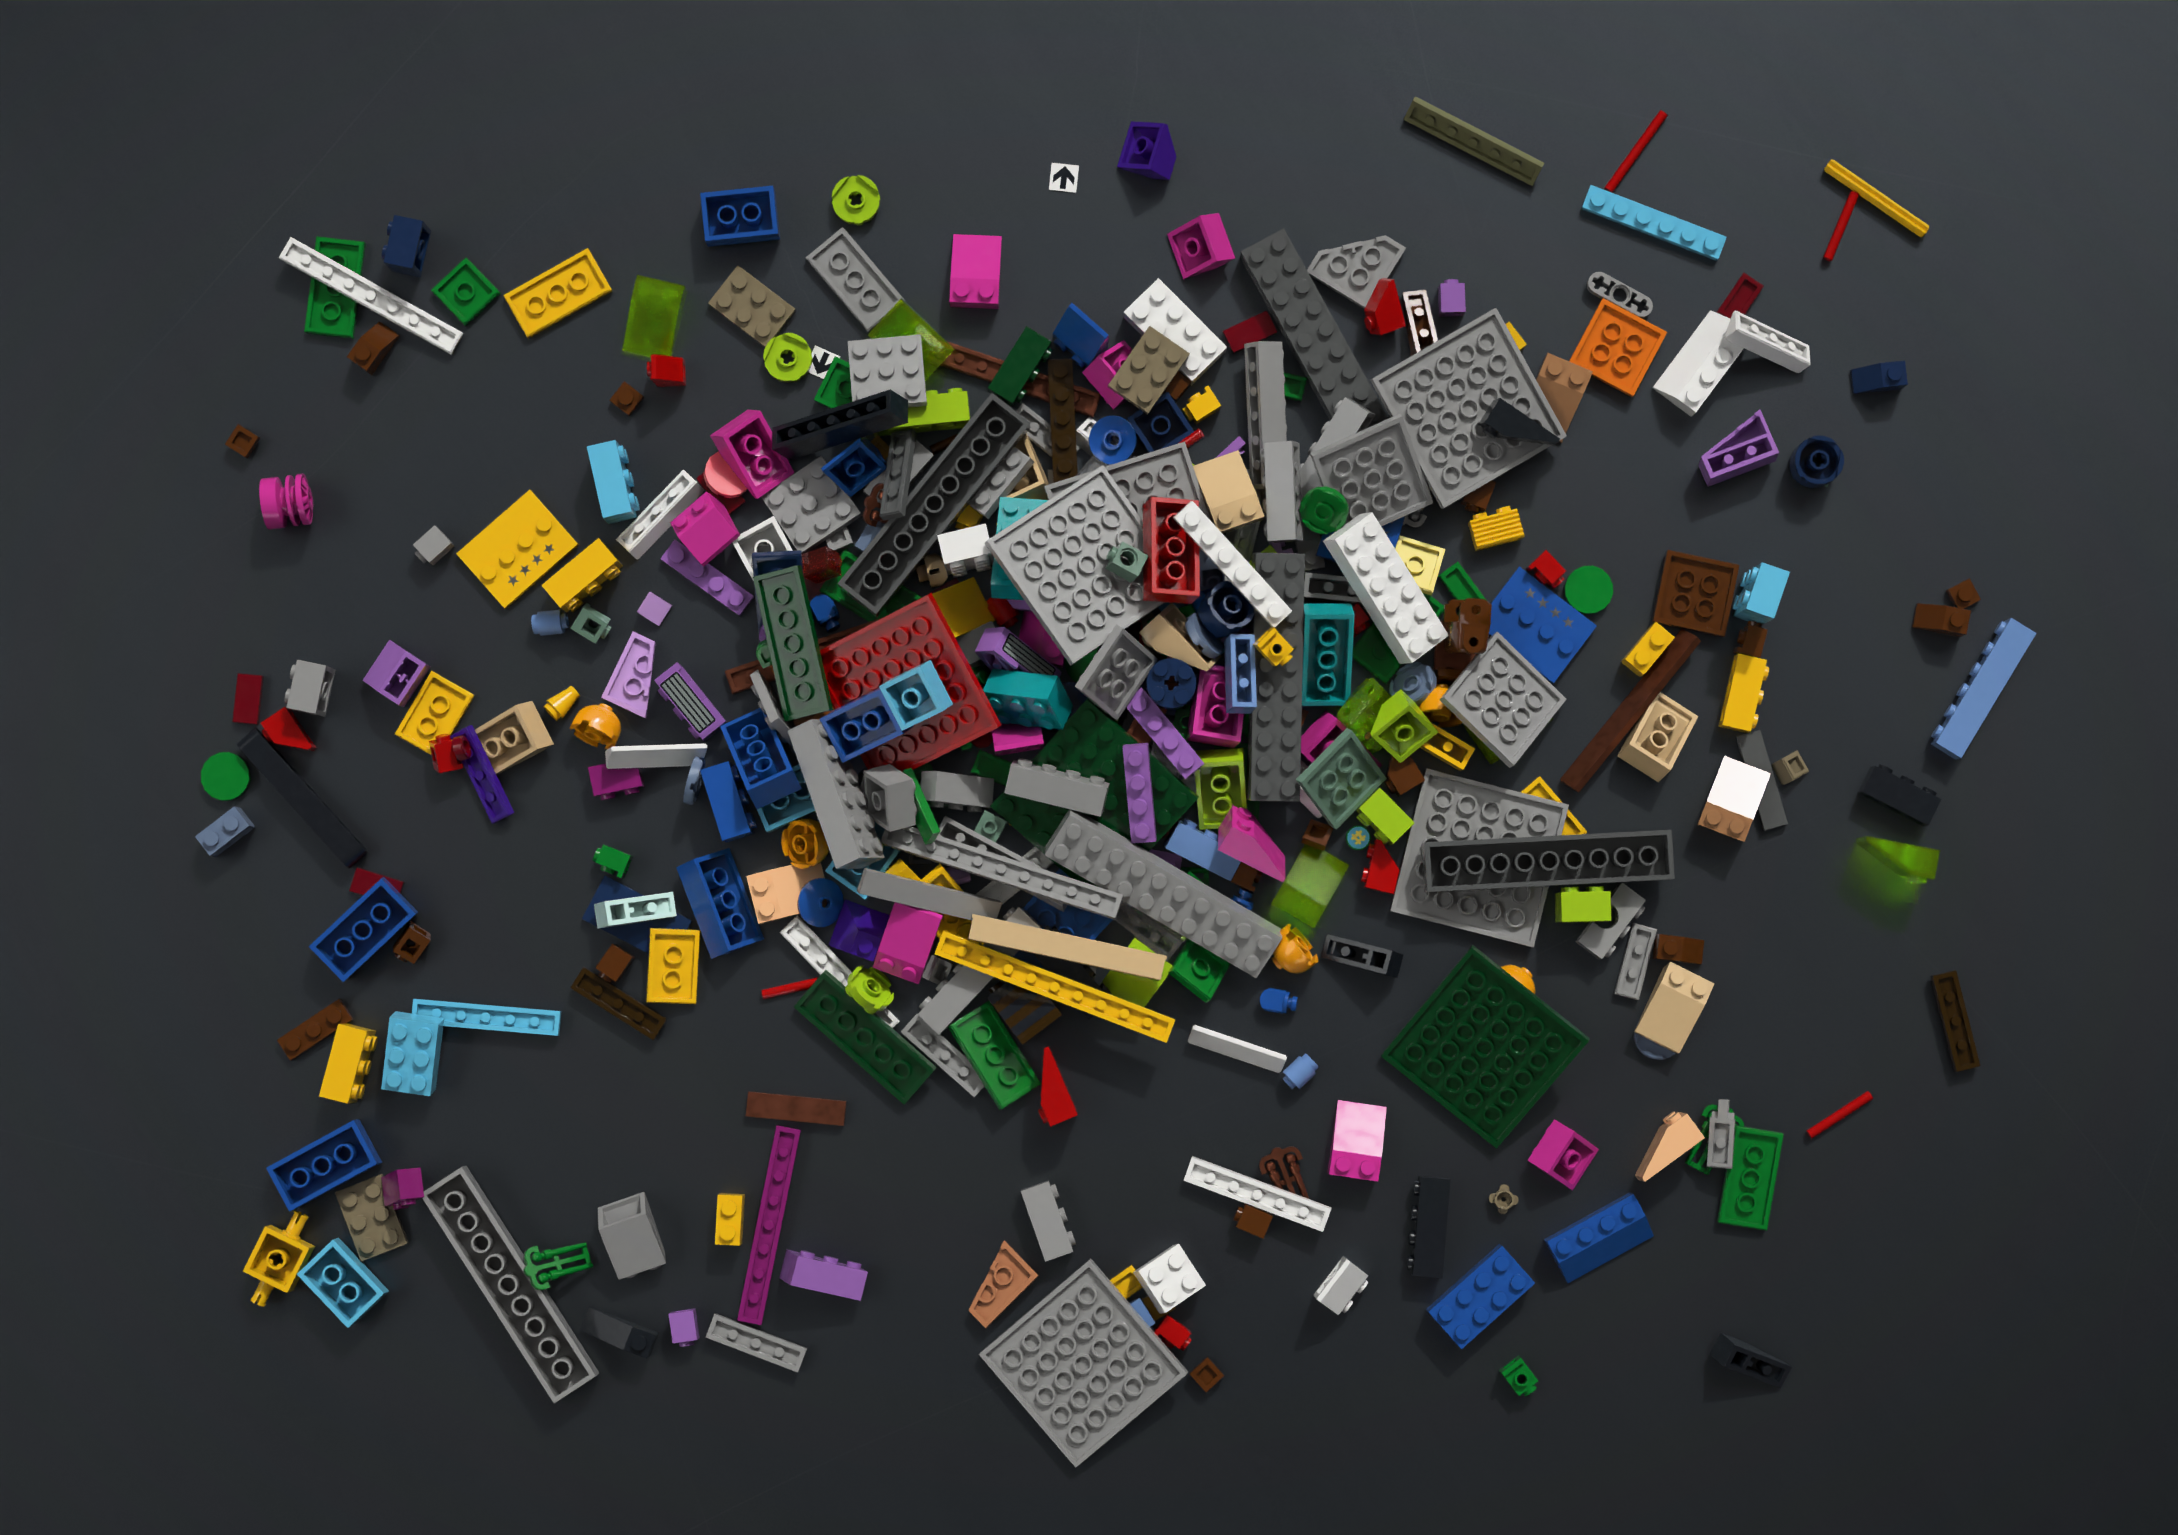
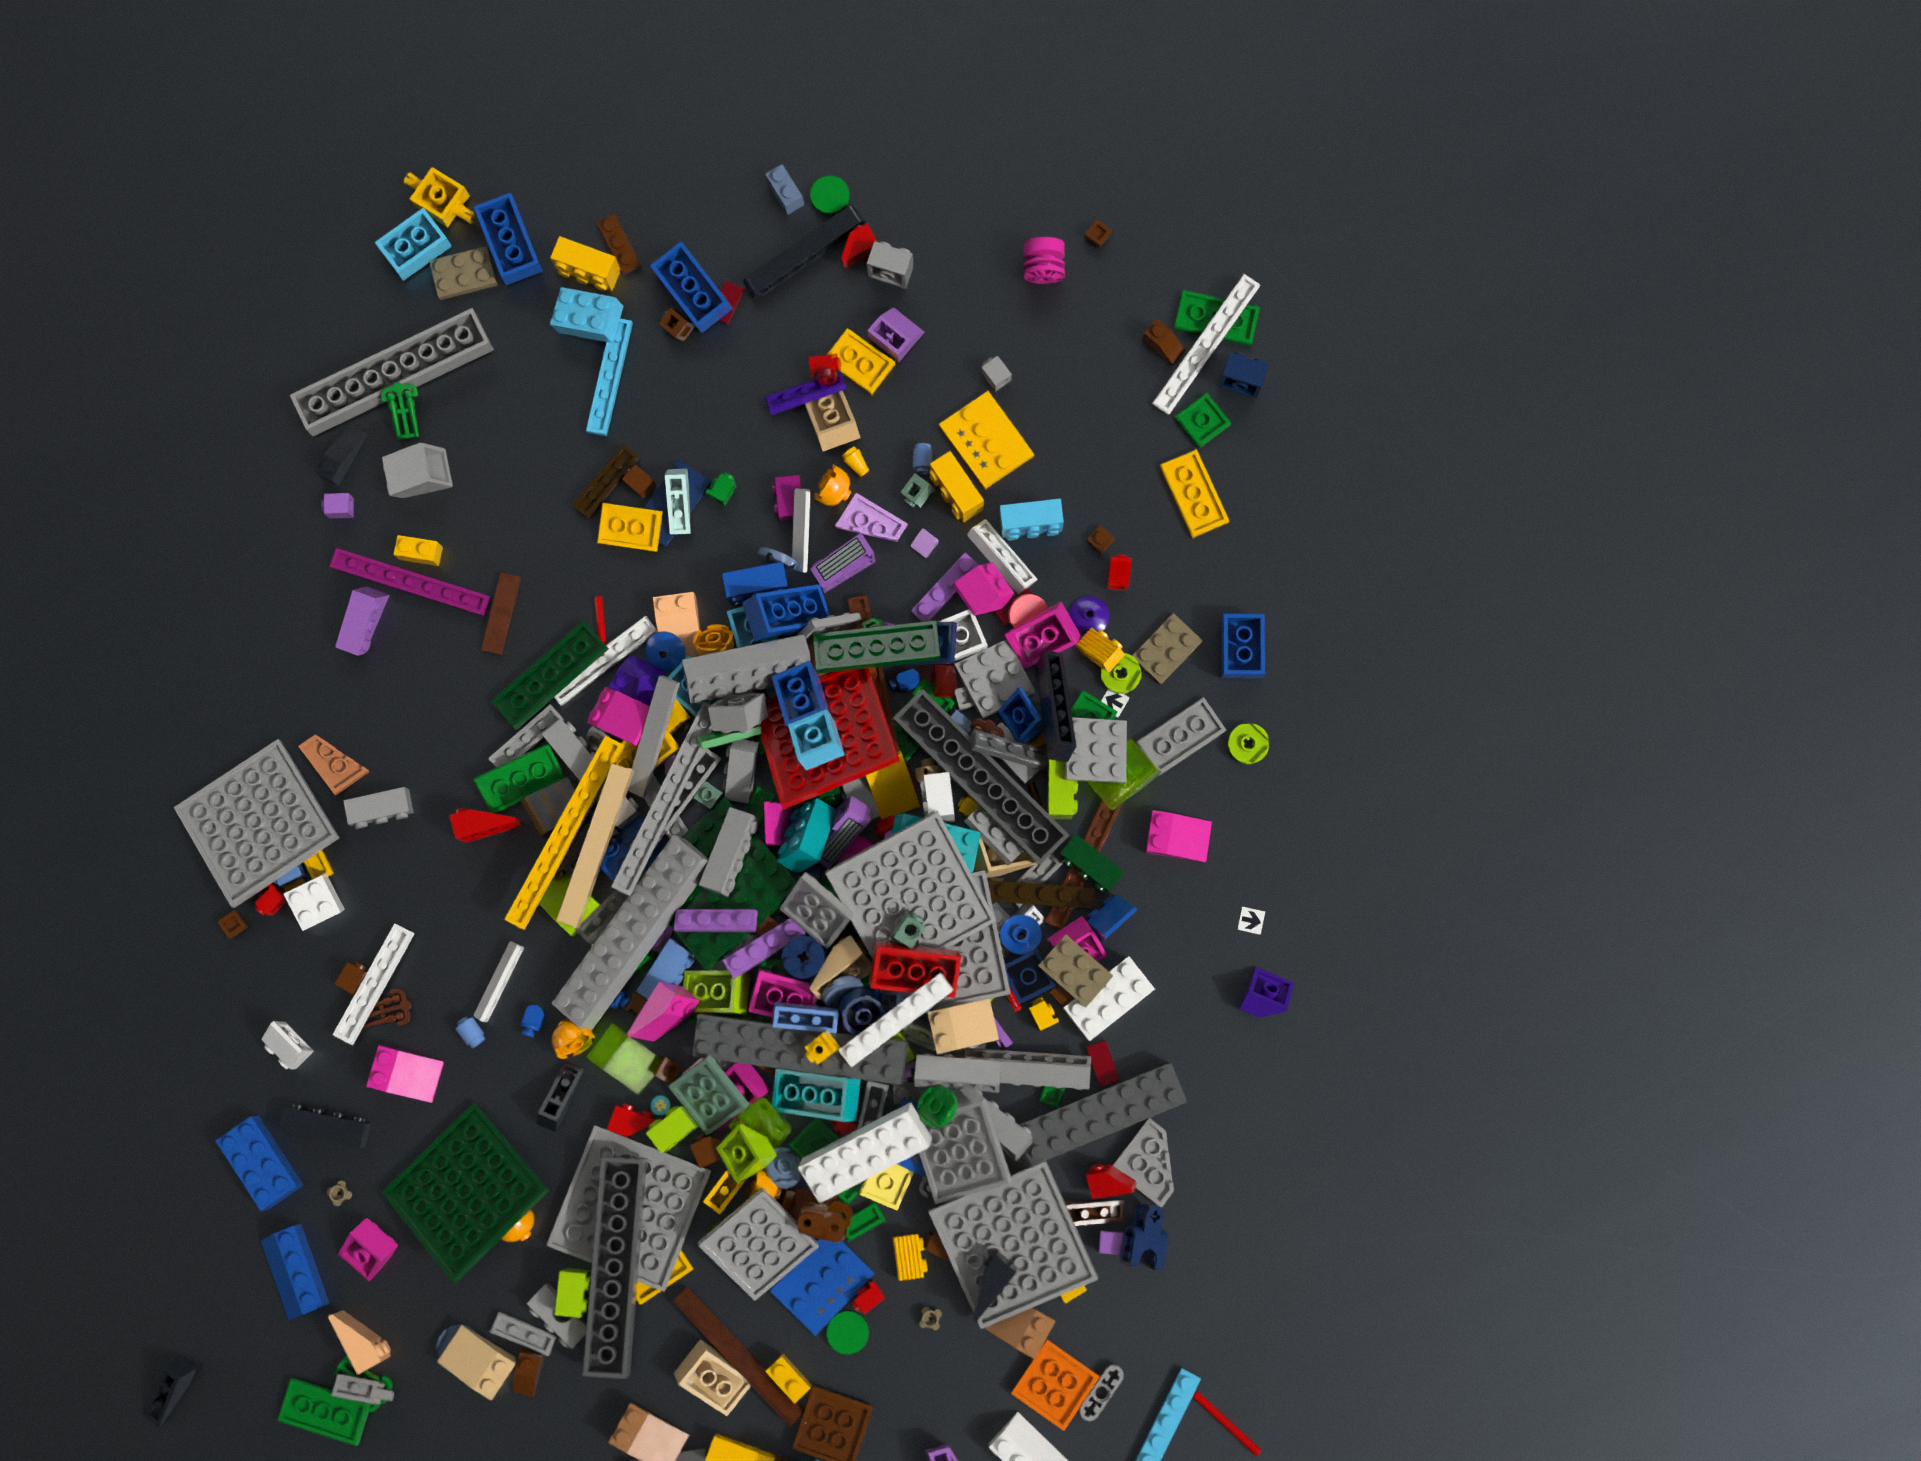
camera: 100 degrees right, 5 degrees down
dark red tile [232,673,264,725] -> none
magenta brick [381,1167,424,1210] -> none
clear neon green slope [623,275,688,357] -> none
blue slope [676,848,764,959] -> none
light grey plate [706,1313,807,1372] -> none
lime plate [845,965,894,1014] -> none
dark pink slope [1167,213,1235,279] -> none
green tile [1168,939,1230,1003] -> none
olive plate [1403,96,1544,186] -> none
green brick [1499,1356,1538,1396] -> none
none -> dark tan plate [919,1307,942,1330]
none -> dark purple dish [1069,596,1109,635]
none -> yellow brick [1076,628,1125,673]
none -> dark blue piece [1120,1204,1168,1270]

